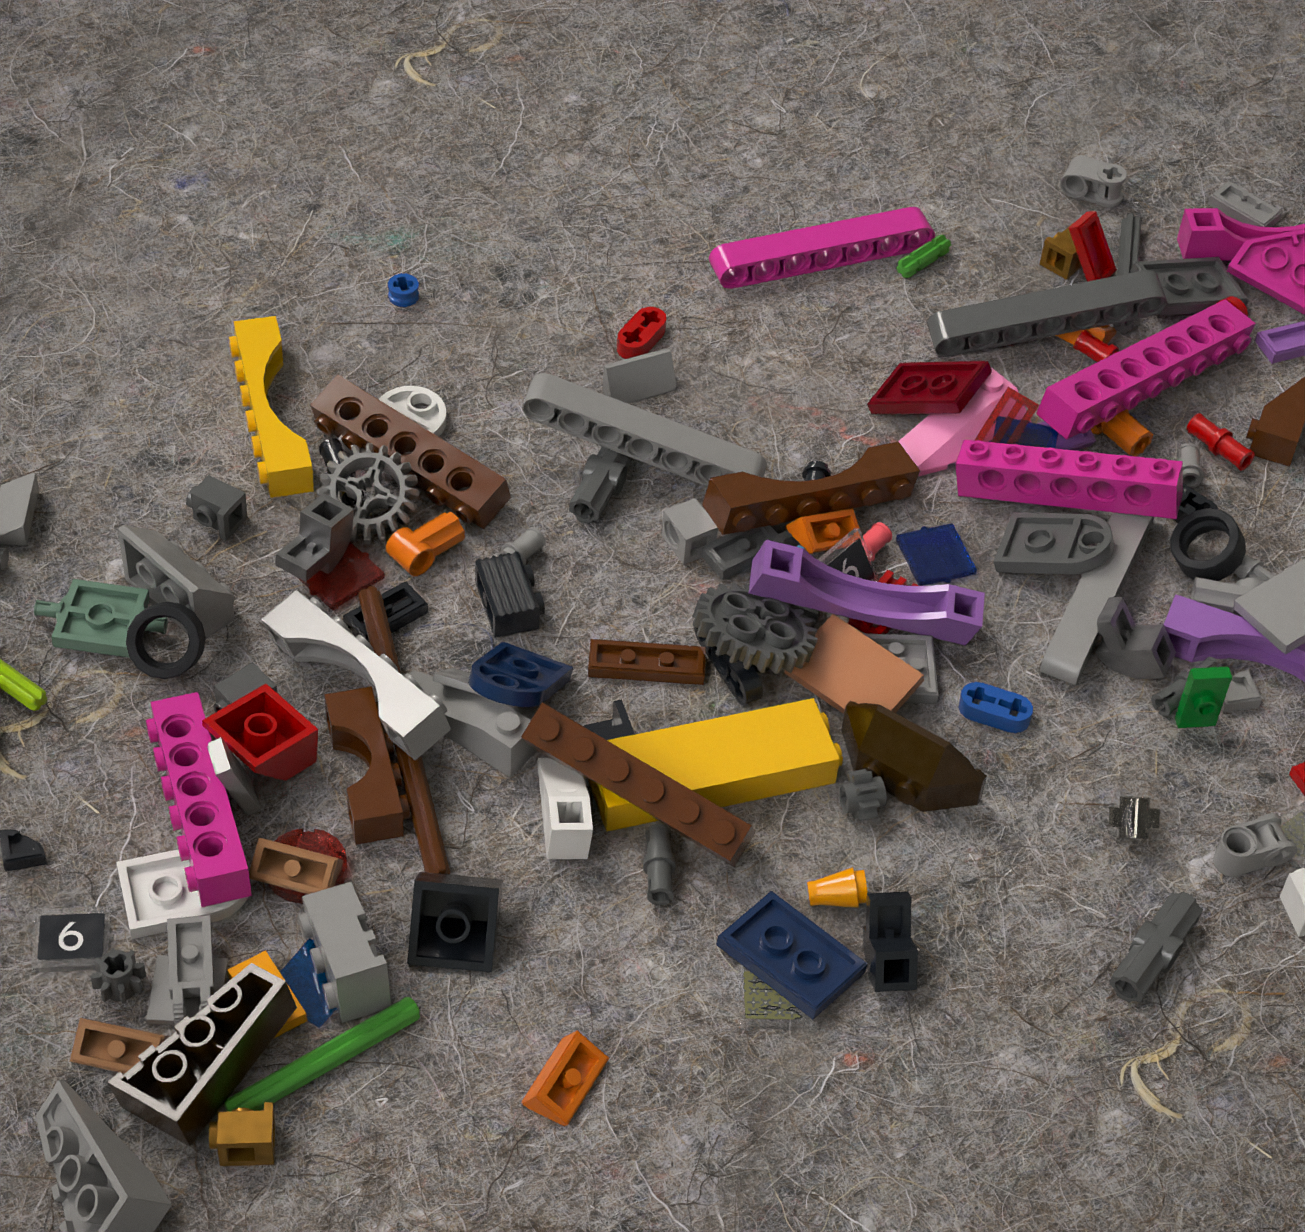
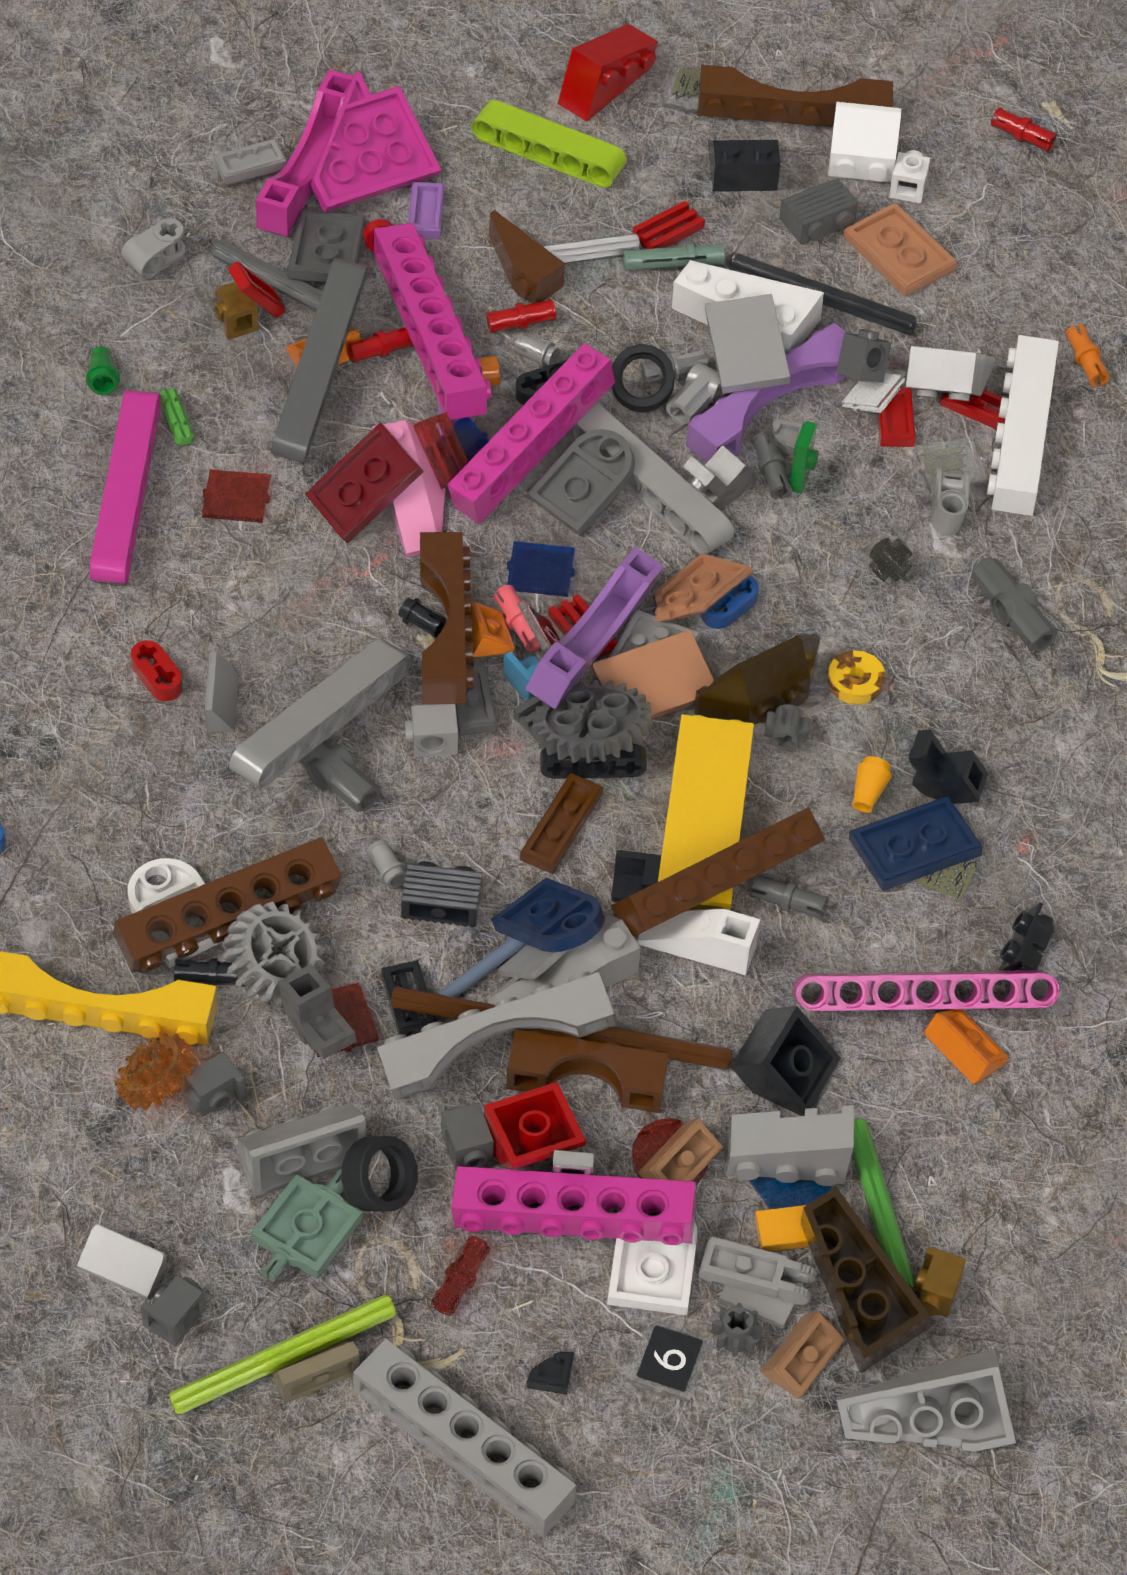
camera: 65 degrees left, 5 degrees up
orange piece [386,511,465,576] -> none
none -> green cone [86,346,120,395]
none -> clear orange gear [115,1033,196,1110]
none -> clear red piece [202,469,271,523]
none -> clear red pin [431,1236,491,1316]
none -> sand blue bar [437,938,526,998]
none -> nougat tile [655,553,753,622]
none -> dark pink beam [792,970,1060,1011]
none -> yellow piece [827,650,885,705]
none -> black hinge [998,903,1054,971]

